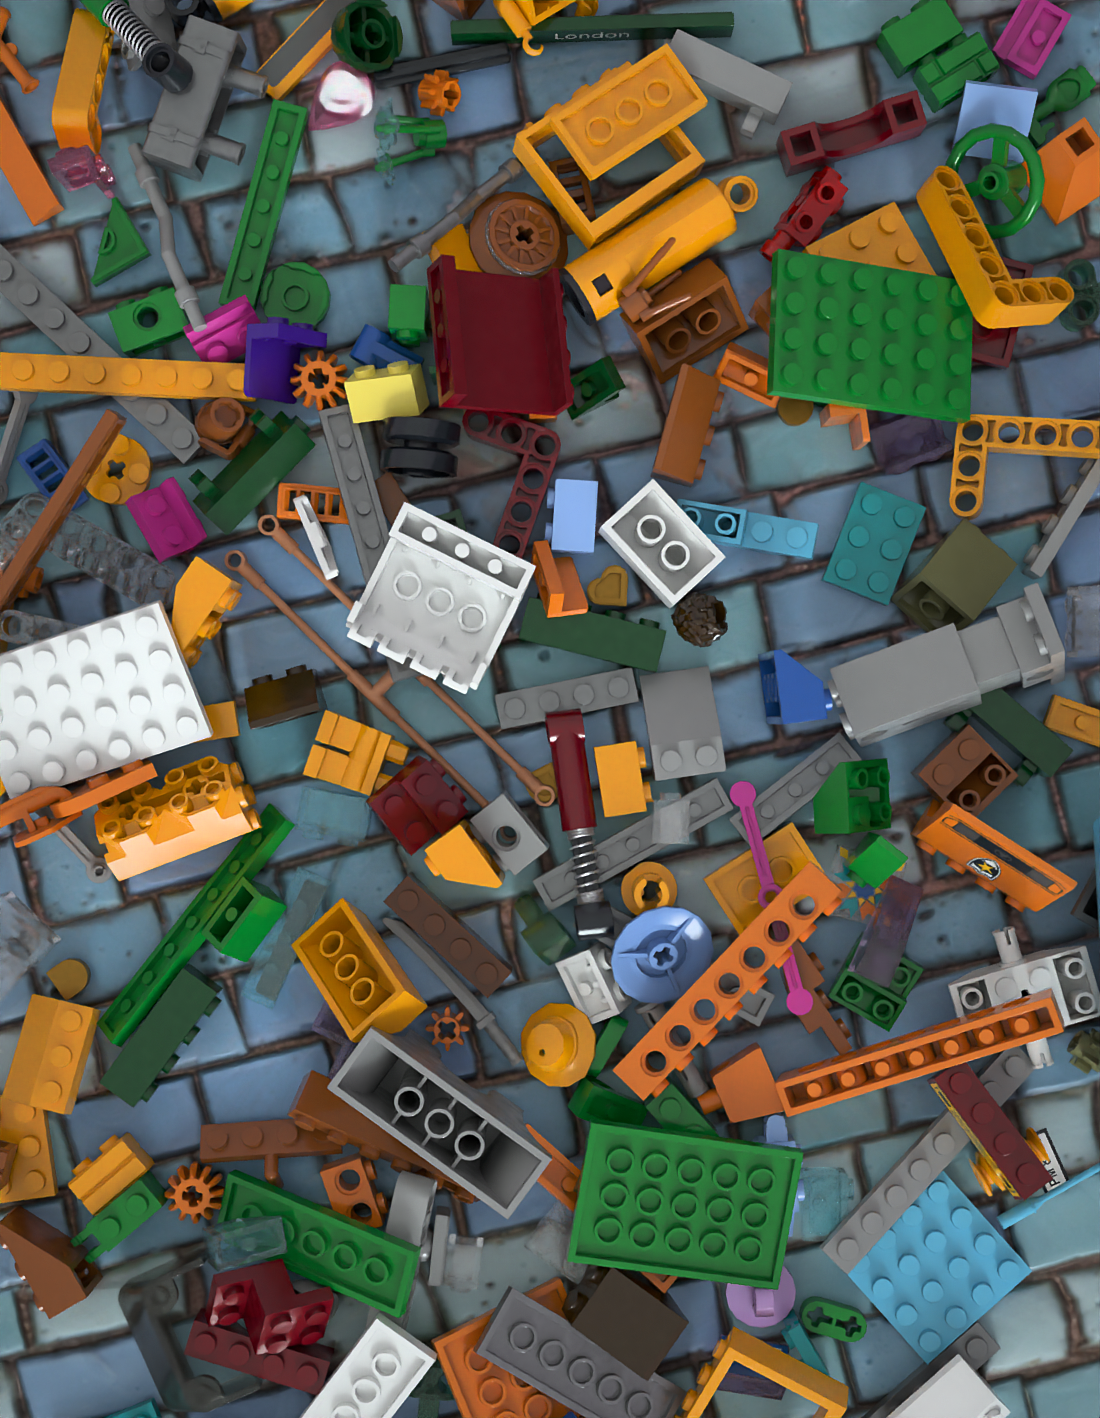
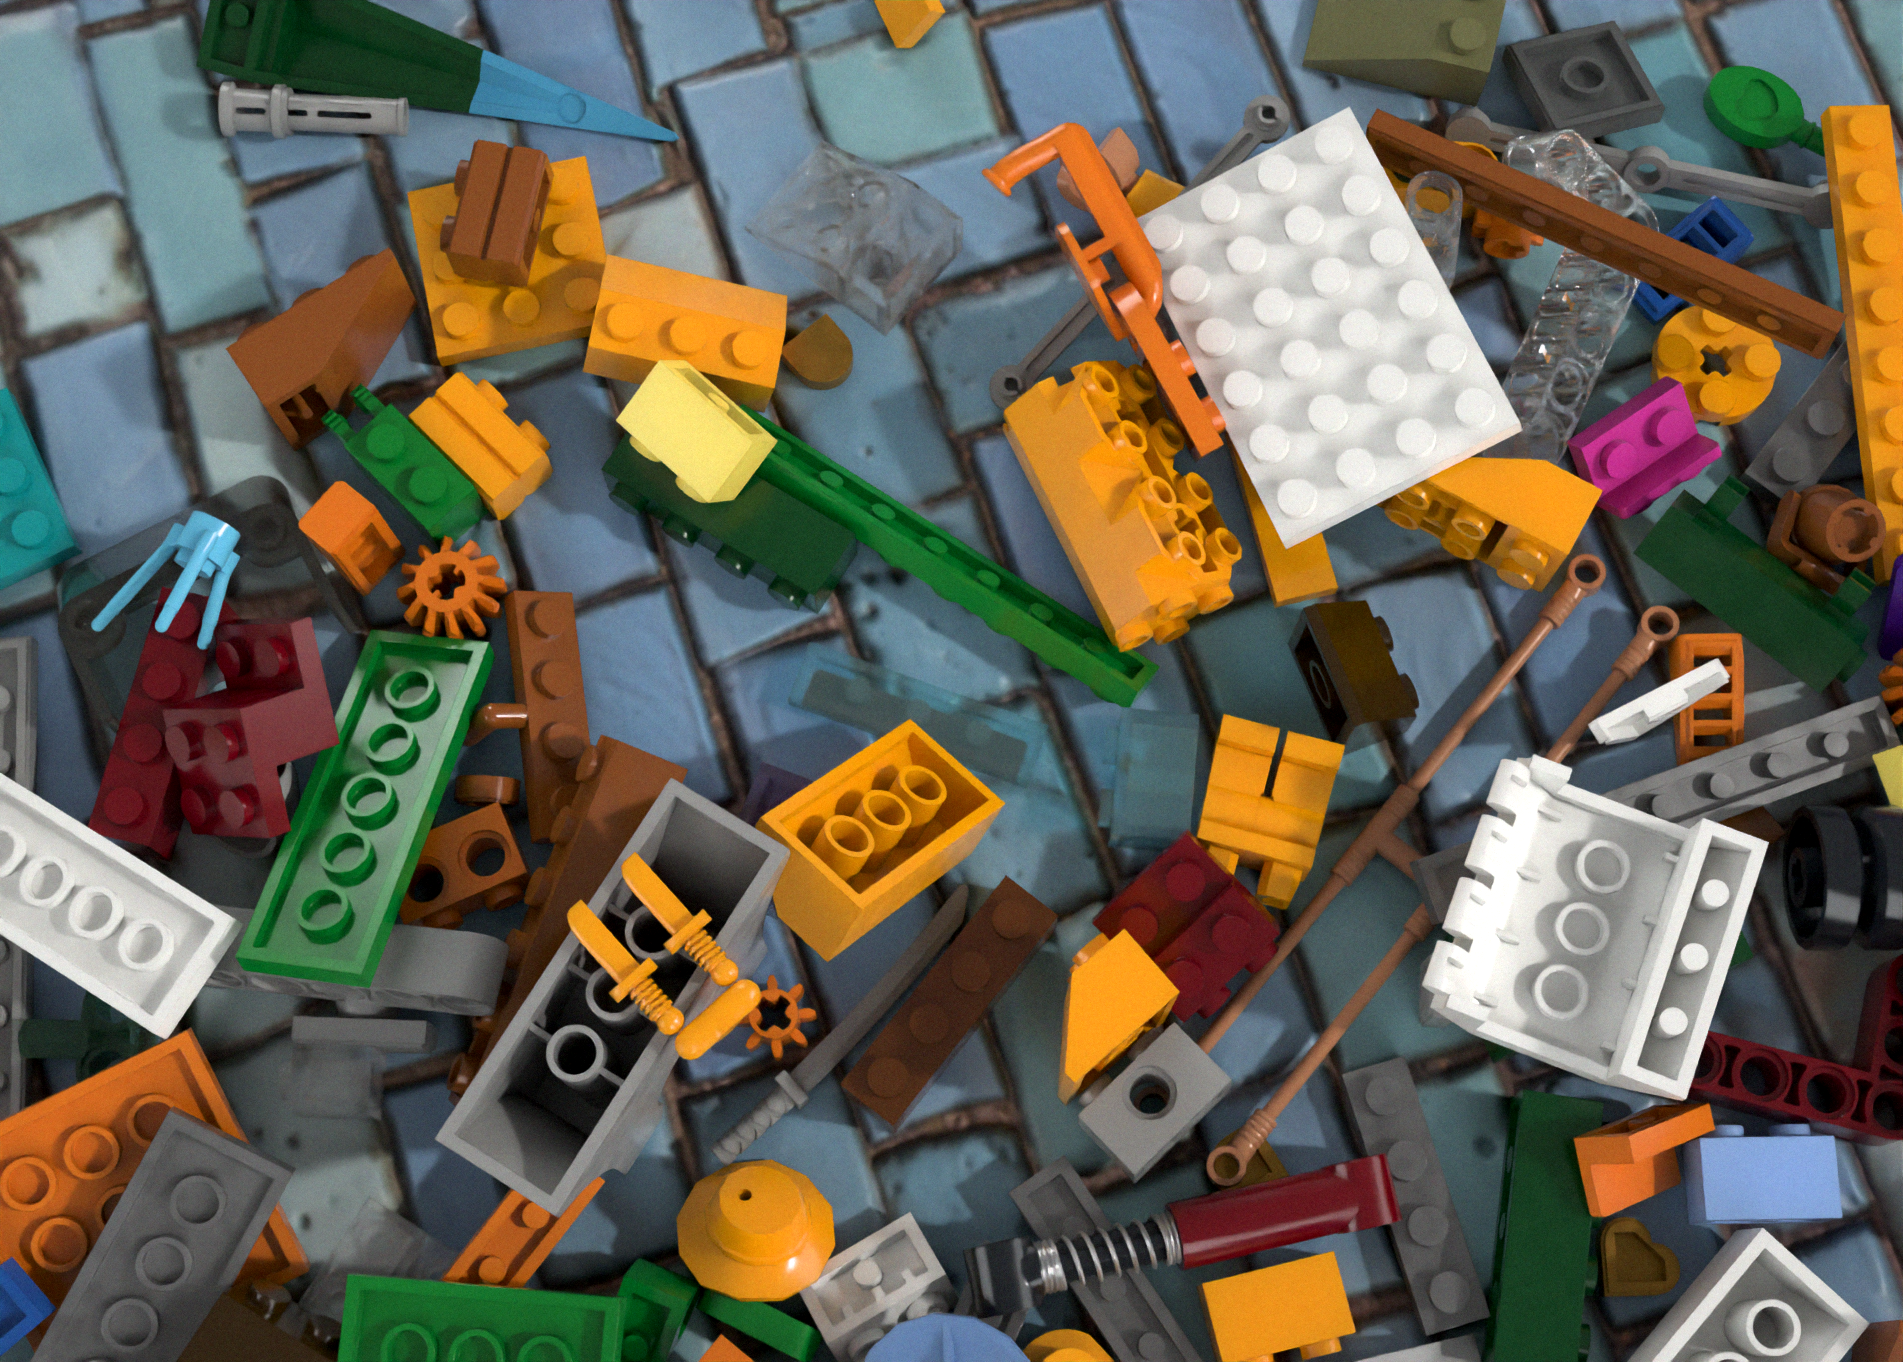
camera: 85 degrees right, 15 degrees down
green brick [201,876,288,962] -> none
clear light blue slope [202,1216,287,1272] -> none
clear green beam [514,894,577,966] -> none
none -> medium azure plant [91,510,241,650]
none -> orange slope [298,481,406,597]
none -> dark orange tile [454,775,521,809]
none -> light orange piece [567,852,761,1060]
none -> light yellow brick [616,360,778,503]

